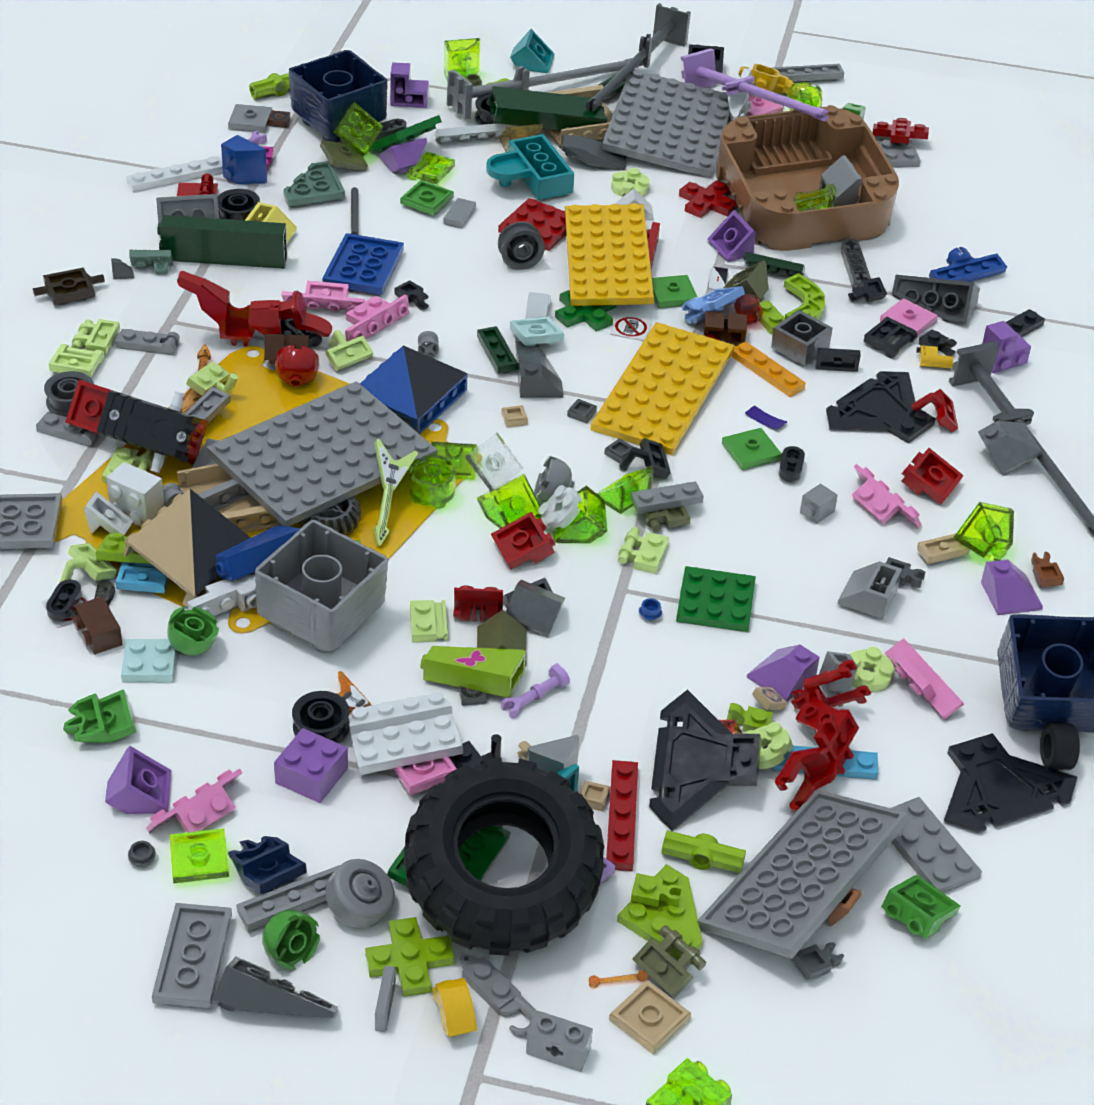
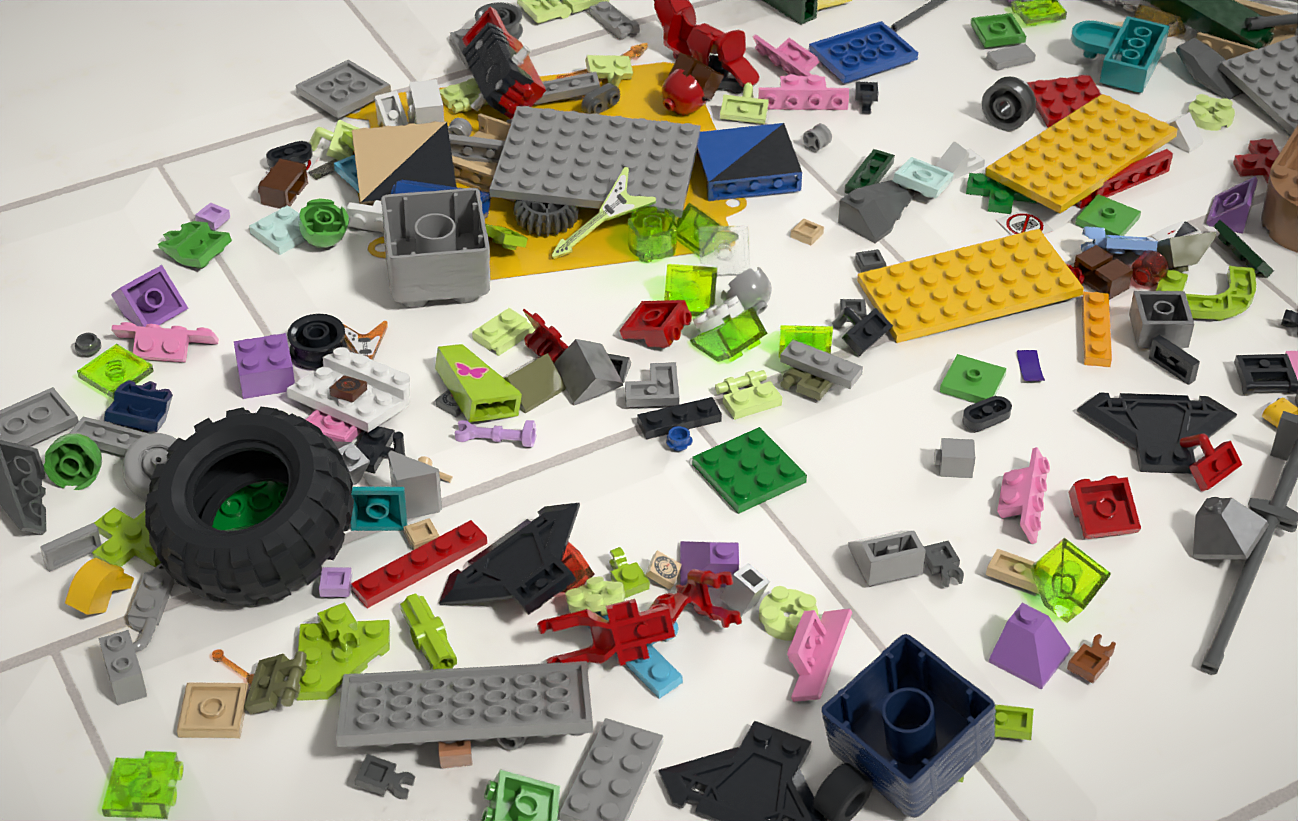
camera: 50 degrees right, 0 degrees up
none -> lavender plate [195,202,231,230]
none -> reddish brown tile [329,375,367,402]
none -> dark grey plate [581,83,620,114]
none -> light grey plate [625,362,680,407]
none -> black plate [637,397,722,440]

